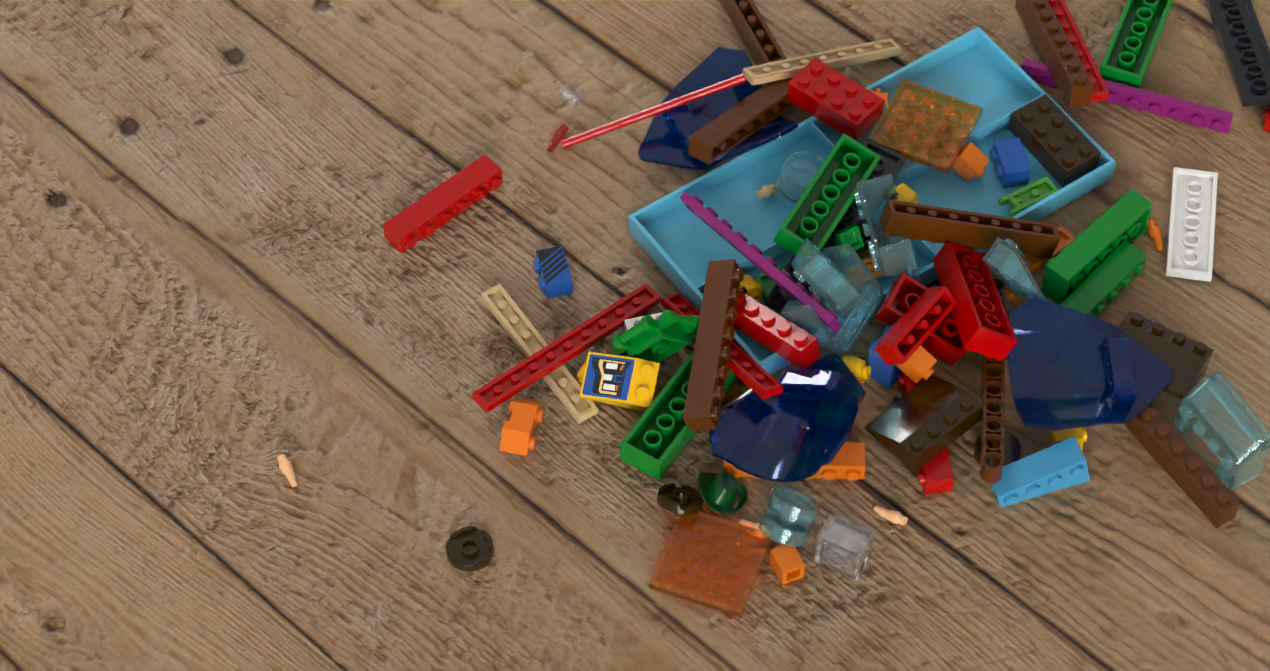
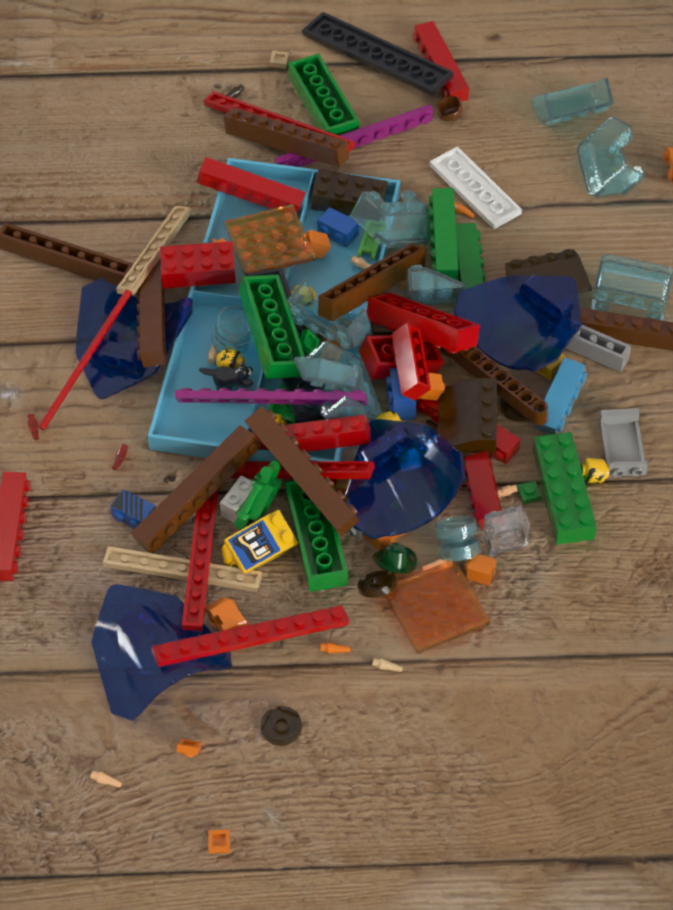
camera: 45 degrees left, 0 degrees up
none -> clear blue windscreen [91,584,232,721]
none -> clear red piece [112,444,129,470]
none -> reddish brown brick [131,425,261,554]
none -> red plate [152,605,350,667]
none -> orange plate [176,738,202,757]
none -> red brick [197,157,306,218]
none -> black animal [199,362,253,391]
none -> orange plate [208,829,230,854]
none -> yellow head [216,349,245,367]
none -> orange piece [320,642,351,653]
none -> clear light blue windscreen [350,190,430,248]
none -> light nougat piece [351,256,371,269]
none -> tan piece [372,658,403,672]
none -> reddish brown hair [437,96,463,122]
none -> red brick [463,451,505,530]
none -> green plate [517,481,542,505]
none -> green brick [532,432,597,545]
none -> light grey brick [554,317,631,372]
none -> yellow head [580,458,609,483]
none -> light grey panel [599,408,648,477]

